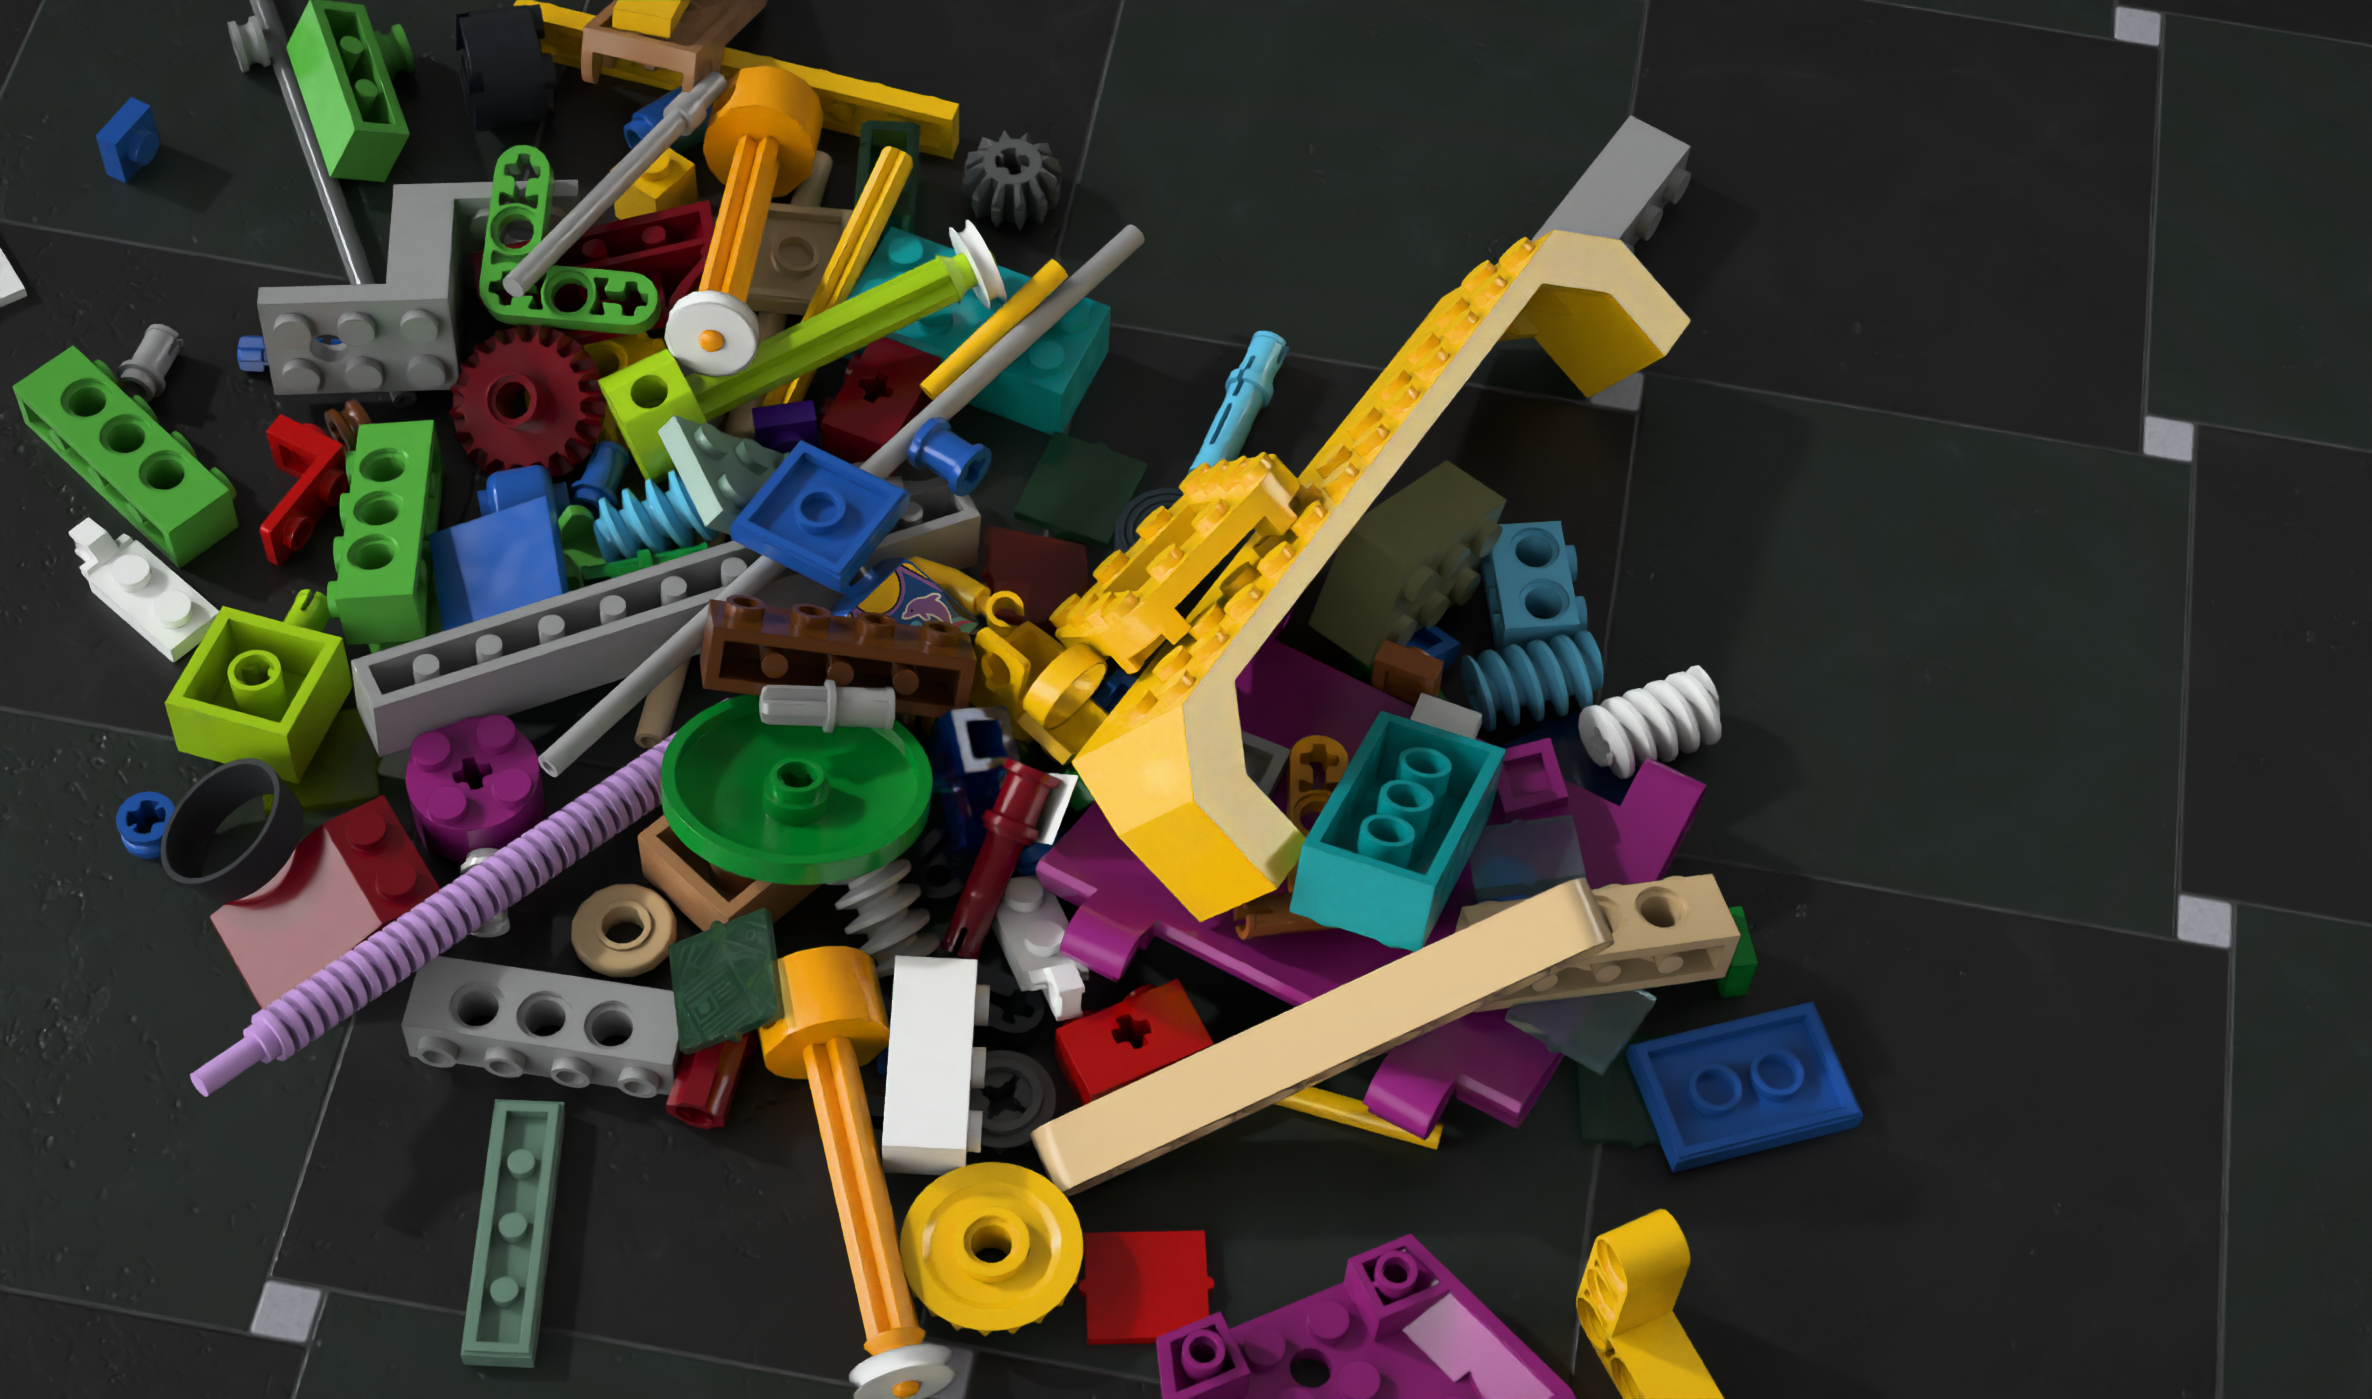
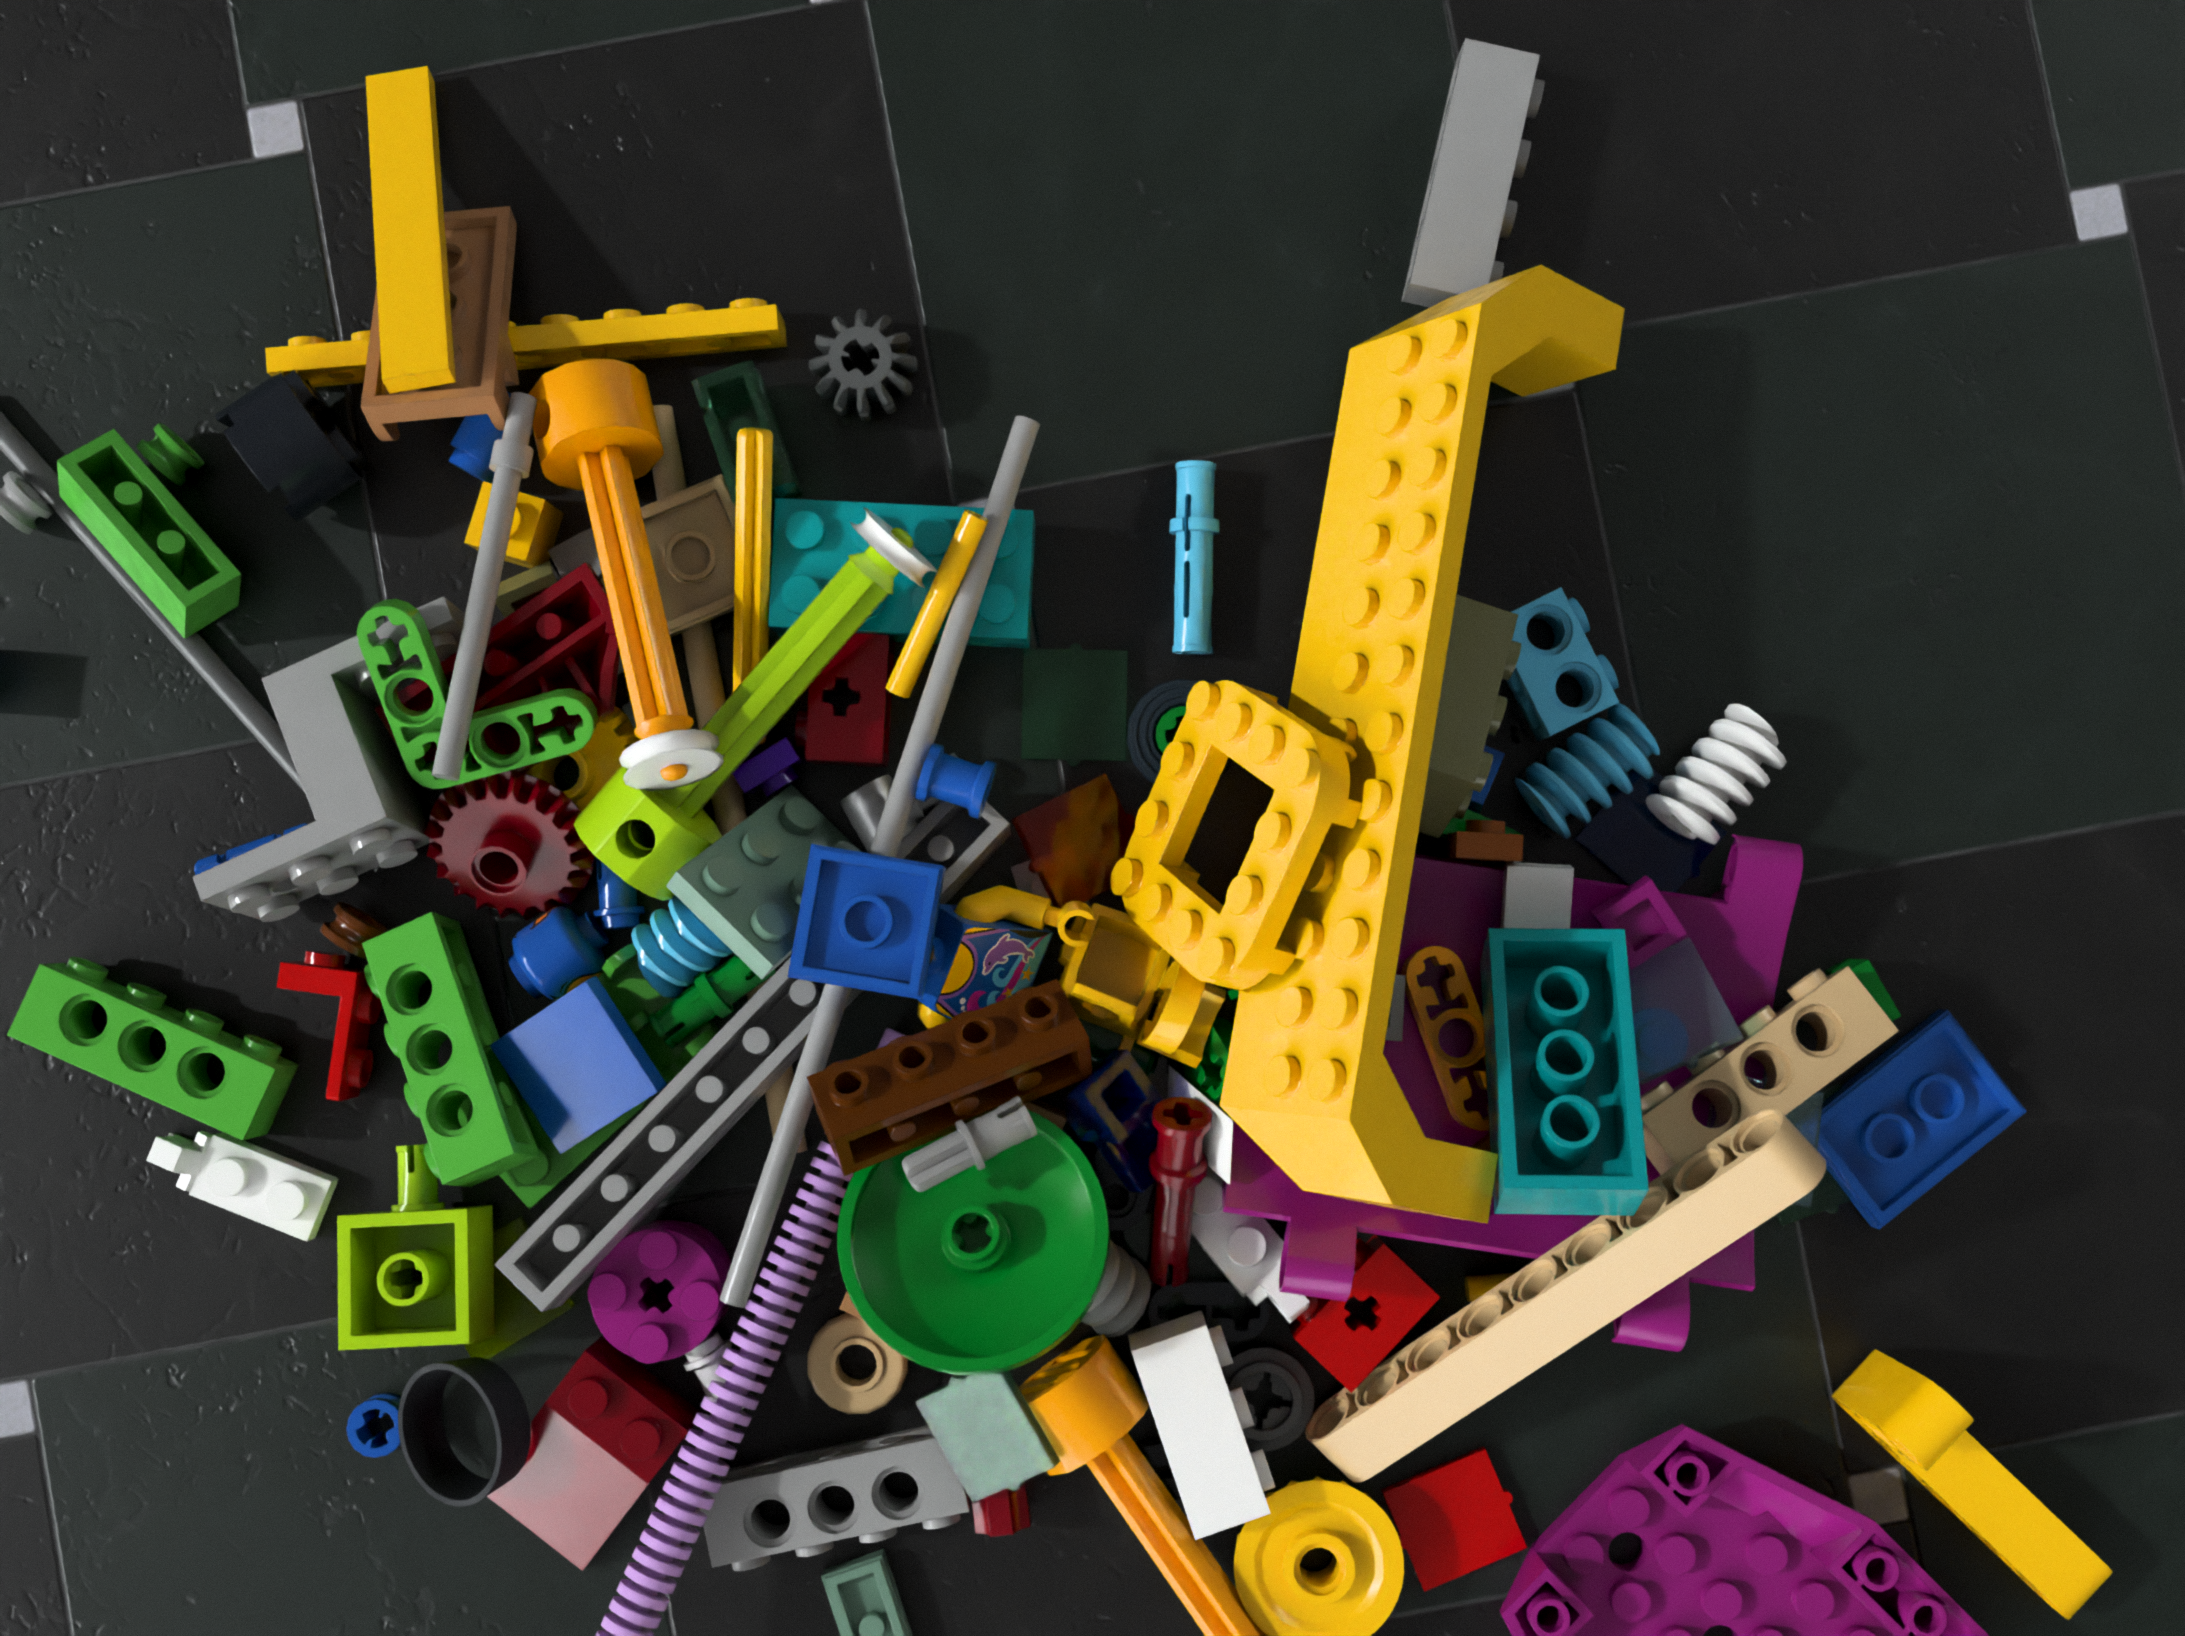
camera: 15 degrees left, 30 degrees up
light grey pin [117,324,184,403] -> none

